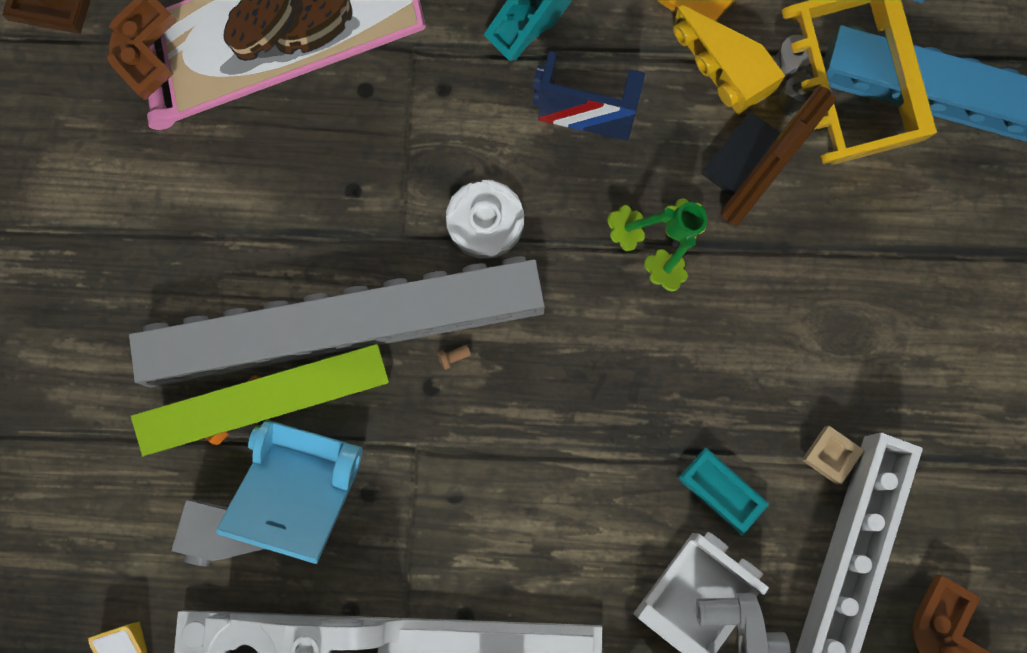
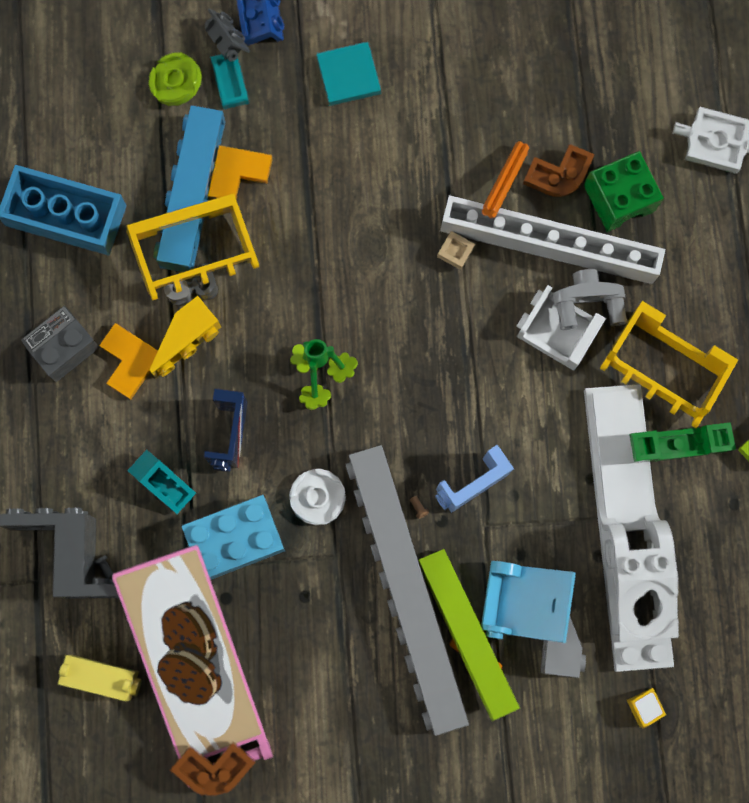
camera: 105 degrees left, 0 degrees up
teal tile [677,447,769,535] -> none
black tile [702,111,780,196] -> none
reddish brown axle [720,85,836,226] -> none
none -> medium azure brick [182,495,285,580]
none -> light orange tile [208,145,273,200]
none -> light blue panel [435,445,514,513]
none -> orange axle [482,141,529,219]

